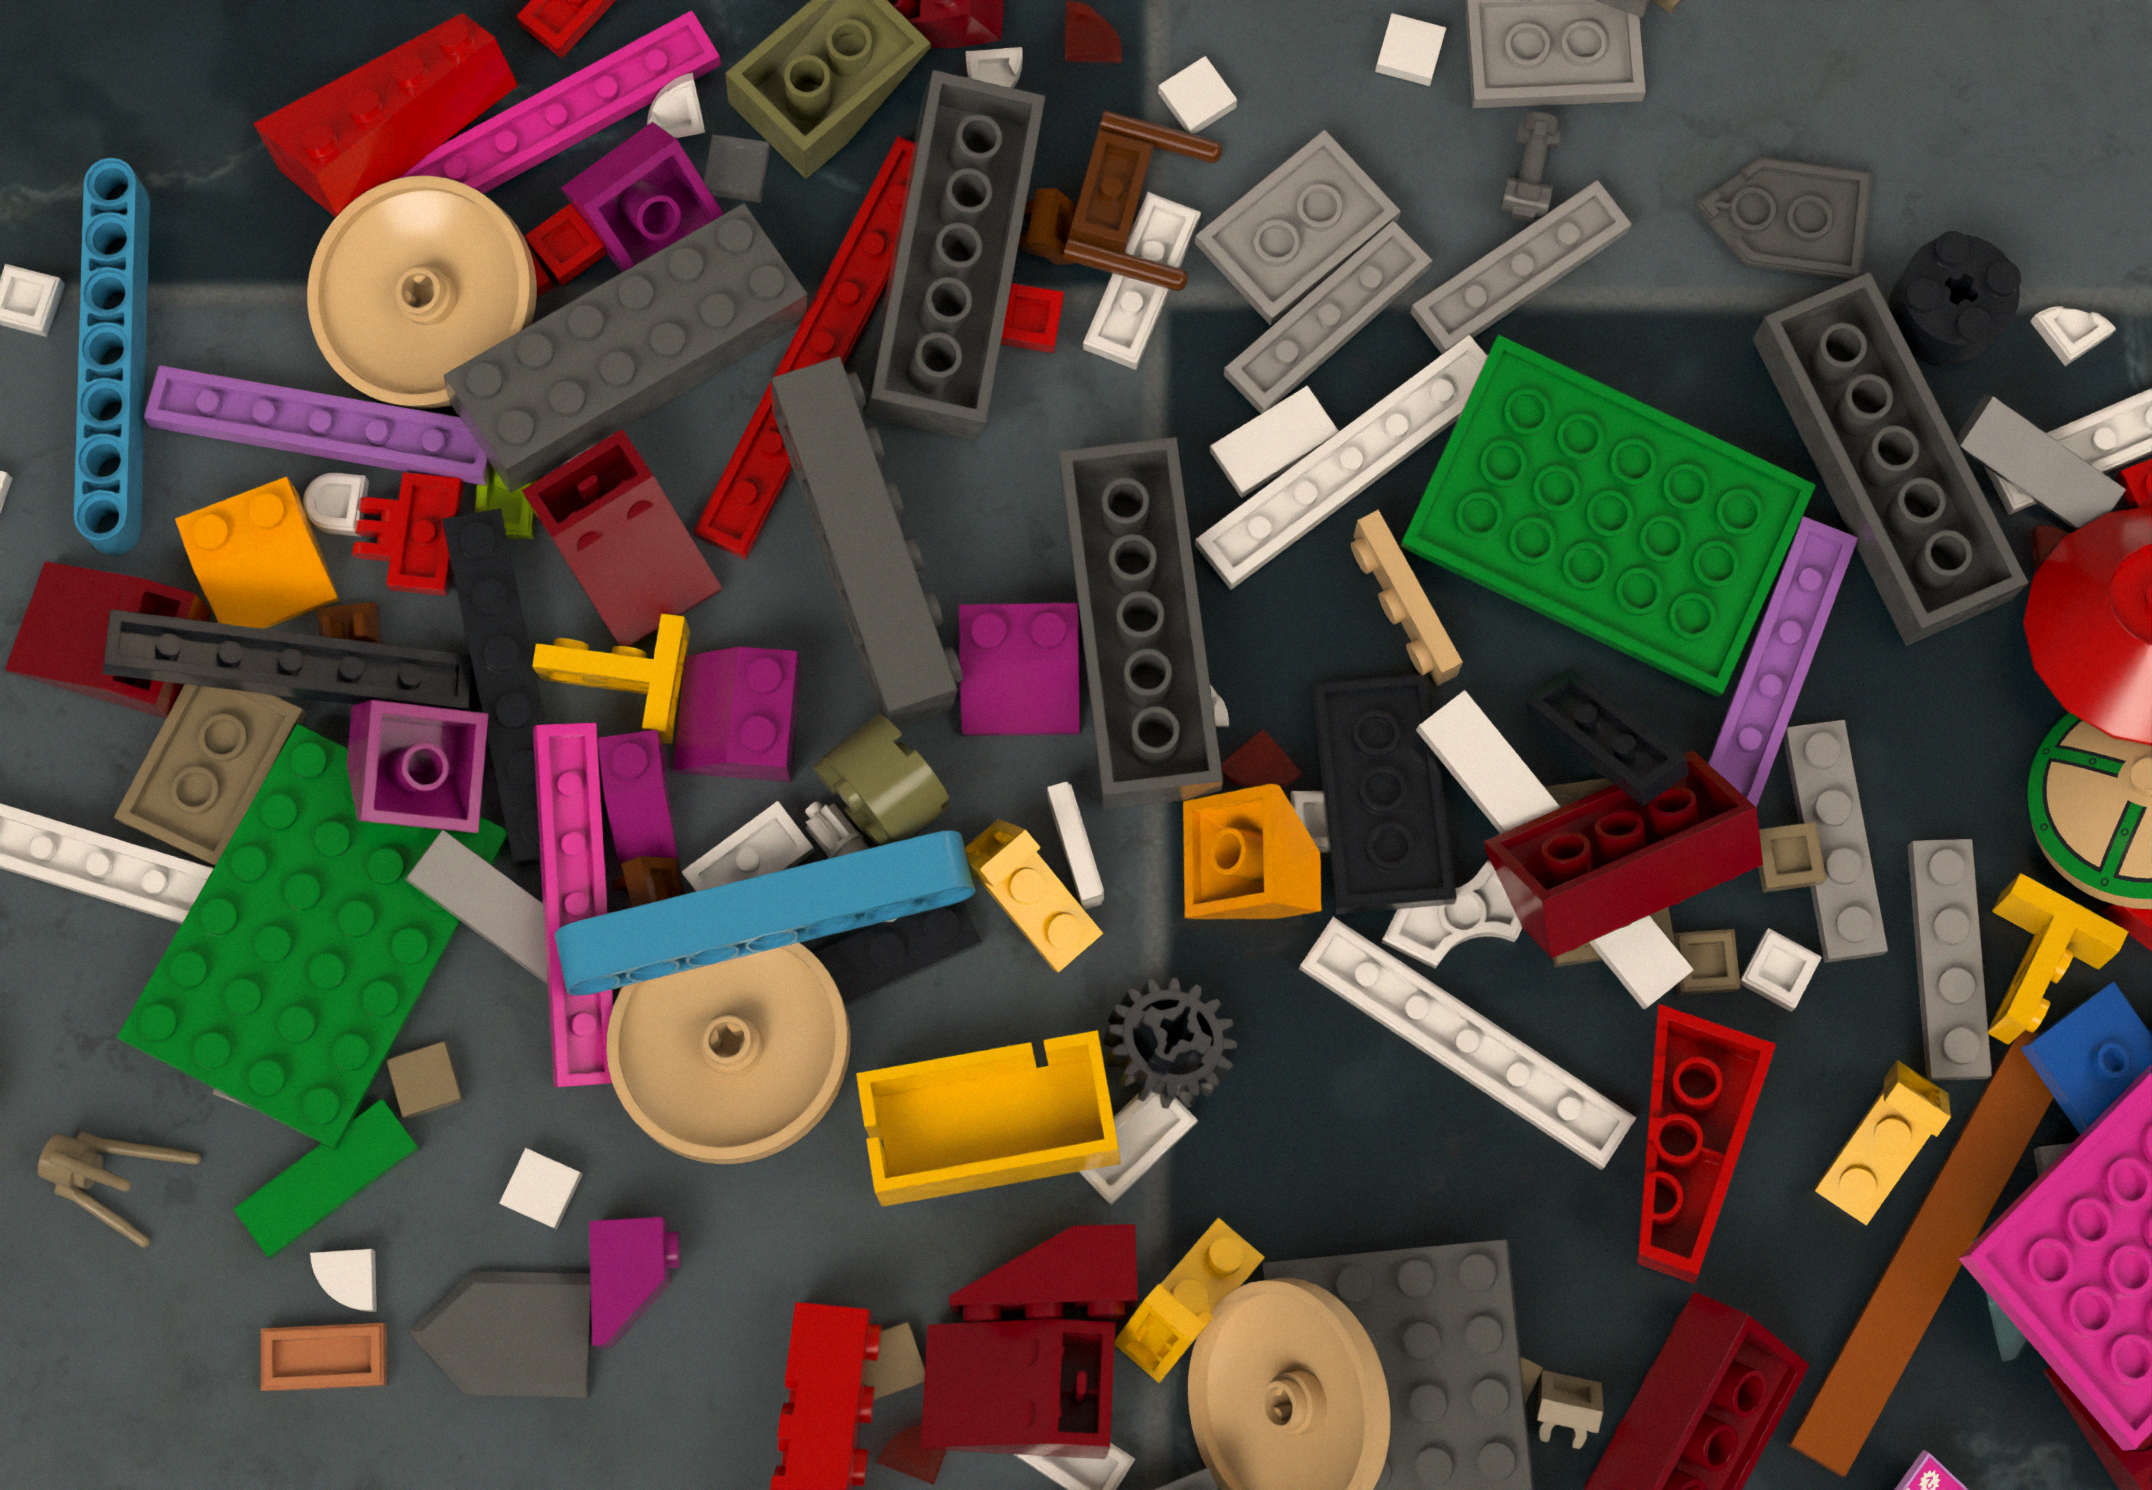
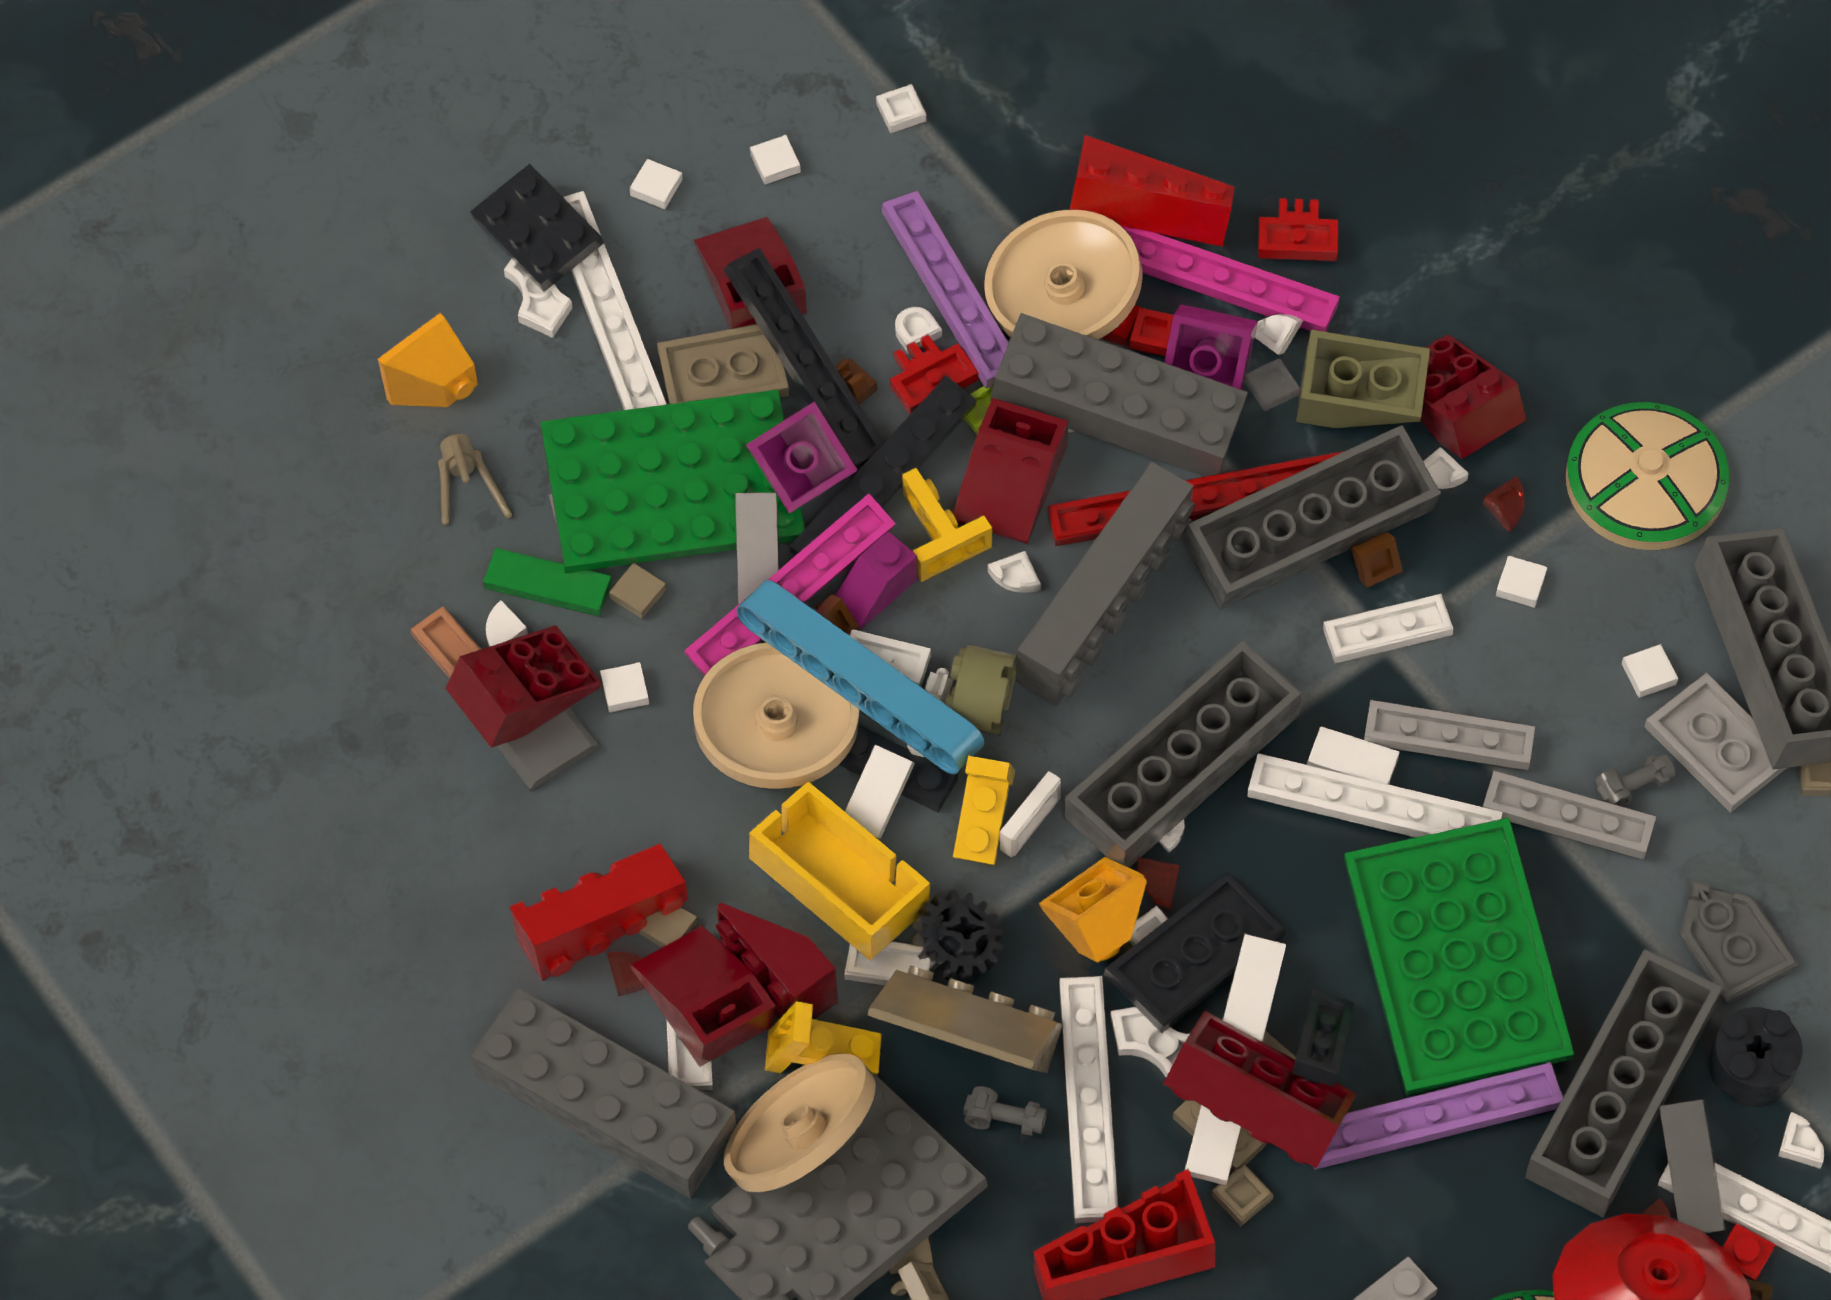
camera: 55 degrees right, 15 degrees down
dark azure beam [74,158,150,556] -> none
light orange slope [175,476,339,629] -> none
magenta slope [589,1217,681,1349] -> none
magenta slope [673,646,803,782] -> none
magenta slope [959,603,1080,736] -> none
red plate [1000,283,1064,353] -> none
reddish brown plate [1063,110,1222,291] -> none
light grey plate [1195,130,1401,326] -> none
tan plate [1351,510,1463,686] -> none
white tile [1740,928,1822,1012] -> none
dark tan tile [1758,822,1826,893] -> none
light grey plate [1783,720,1888,963] -> none
none -> dark red slope [445,625,602,748]
none -> white tile [845,745,915,839]
none -> dark tan slope [867,965,1063,1073]
none -> dark grey bar [964,1086,1047,1136]
none -> white tile [988,551,1041,593]

